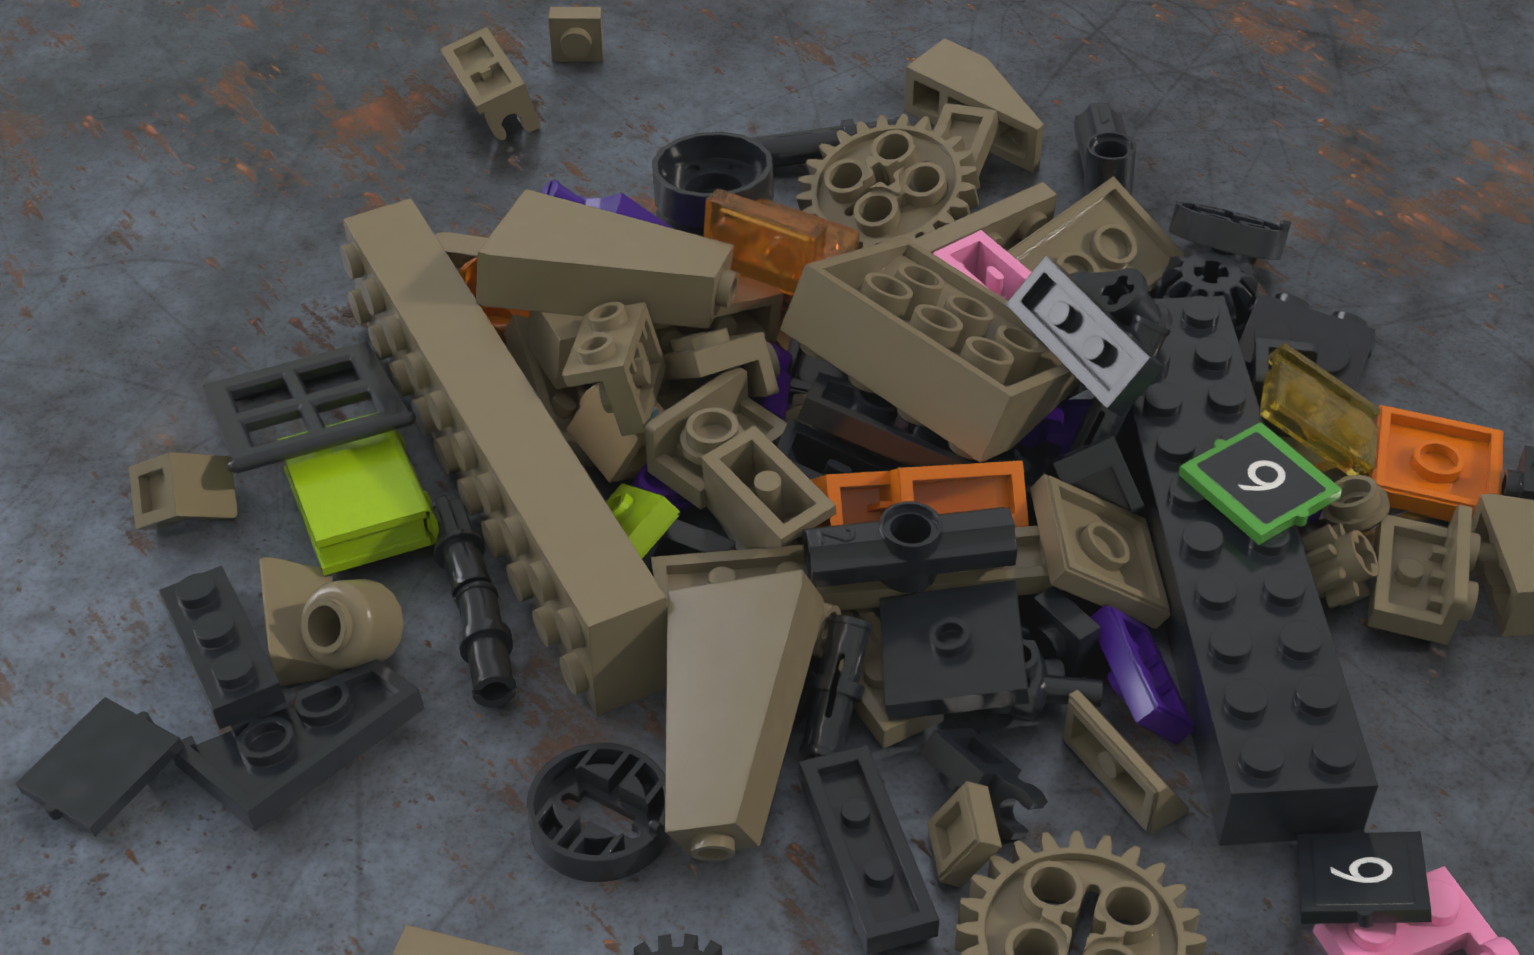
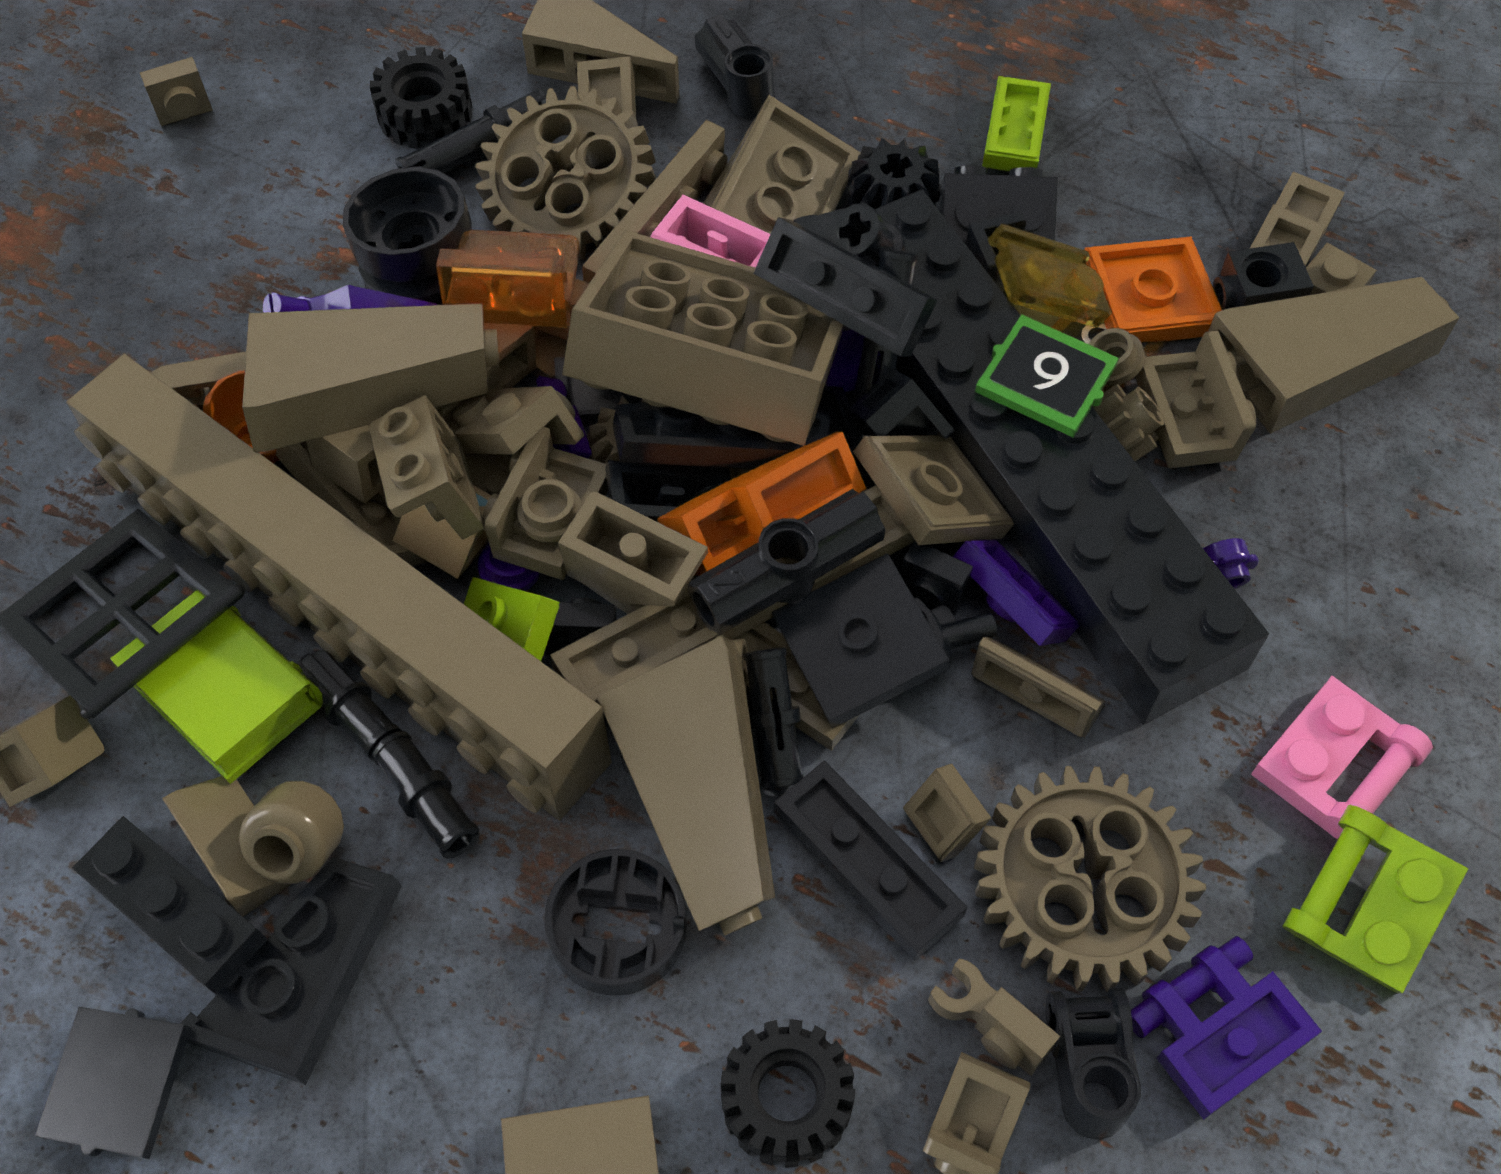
camera: 25 degrees left, 15 degrees up
dark tan hinge [440,27,541,140] -> none
black plate [920,728,1048,840] -> none
black piece [1168,202,1291,260] -> none
piece [1297,829,1432,928] -> none
none -> black tyre [370,47,473,149]
none -> lime plate [982,76,1051,171]
none -> dark purple plate [1203,538,1259,589]

